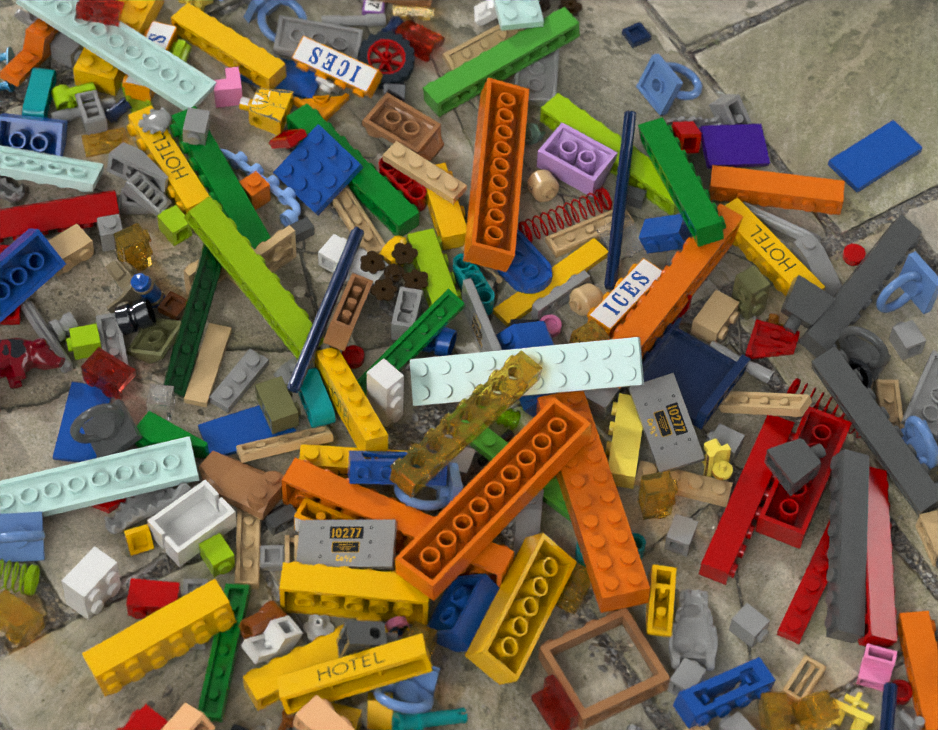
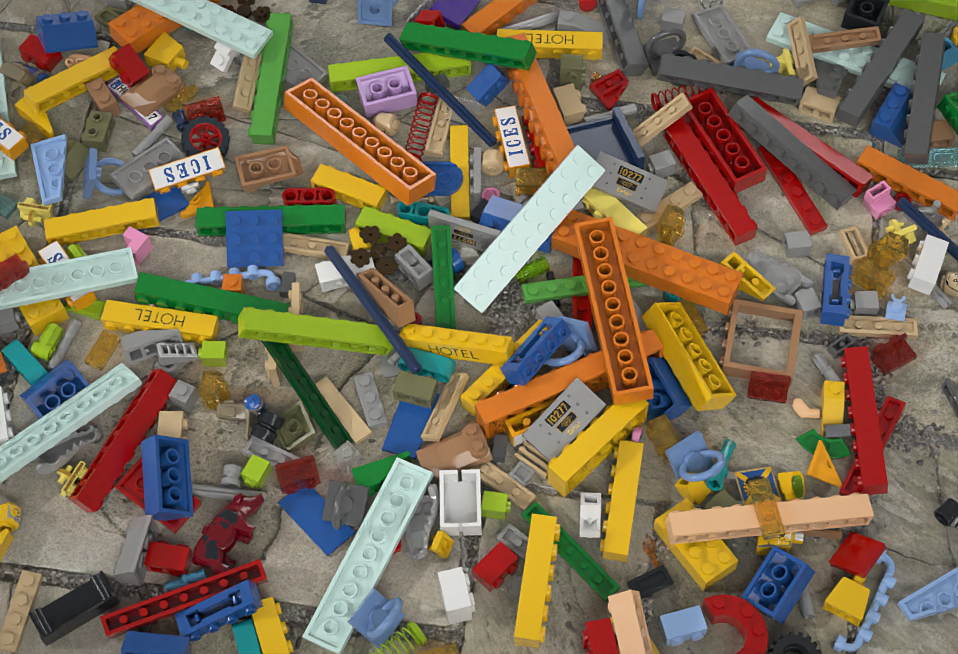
camera: 45 degrees left, 5 degrees up
light grey slope [75,90,108,135] -> none
dark blue pin [104,97,132,124] -> none
light grey piece [138,107,171,134] -> none
reddish brown plate [158,291,187,321] -> none
light grey brick [183,107,210,145] -> none
yellow torso [239,88,293,135] -> none
dark orange piece [239,600,288,639] -> none
red plate [268,129,308,149] -> none
yellow brick [277,633,433,715] -> none
white plant [303,614,334,641] -> none
dark grey torso [336,620,398,658] -> none
white brick [367,358,404,427] -> none
black plate [383,83,406,103] -> none
tan plate [383,141,467,204] -> none
clear yellow brick [390,350,543,498] -> none
light grey brick [664,514,698,557] -> none
light yellow hips [702,438,733,480] -> none
dark grey torso [764,438,826,496] -> none
dark grey torso [781,275,836,334] -> none

